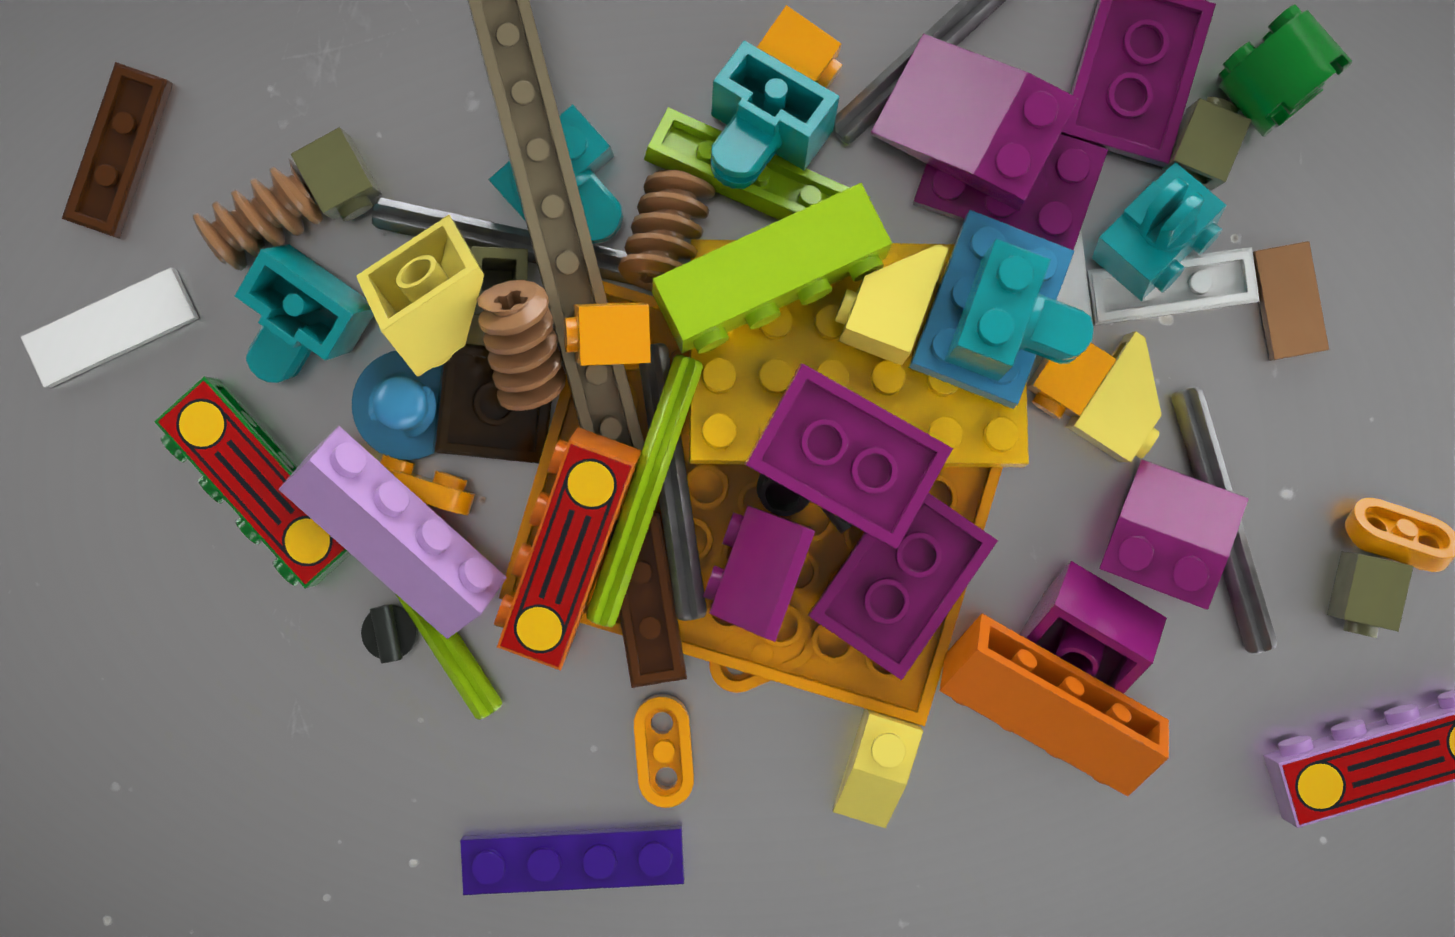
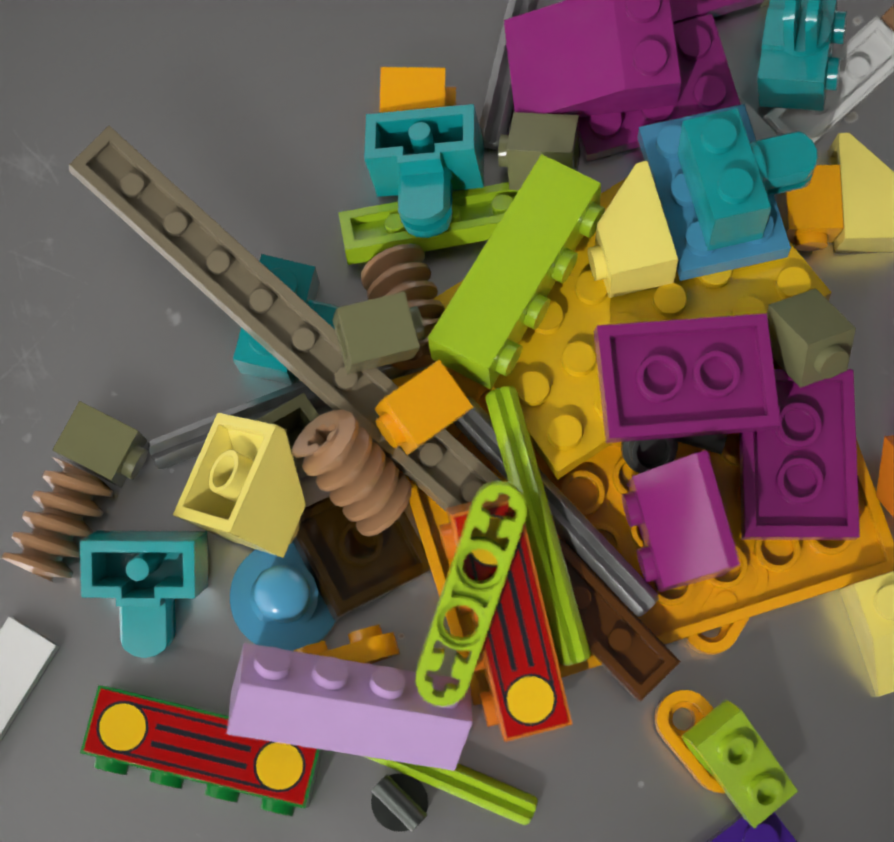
camera: 30 degrees left, 10 degrees down
none -> olive brick [333,291,425,375]
none -> lime beam [416,480,527,707]
none -> olive brick [498,112,580,190]
none -> lime plate [681,699,798,828]
none -> olive brick [767,289,856,388]

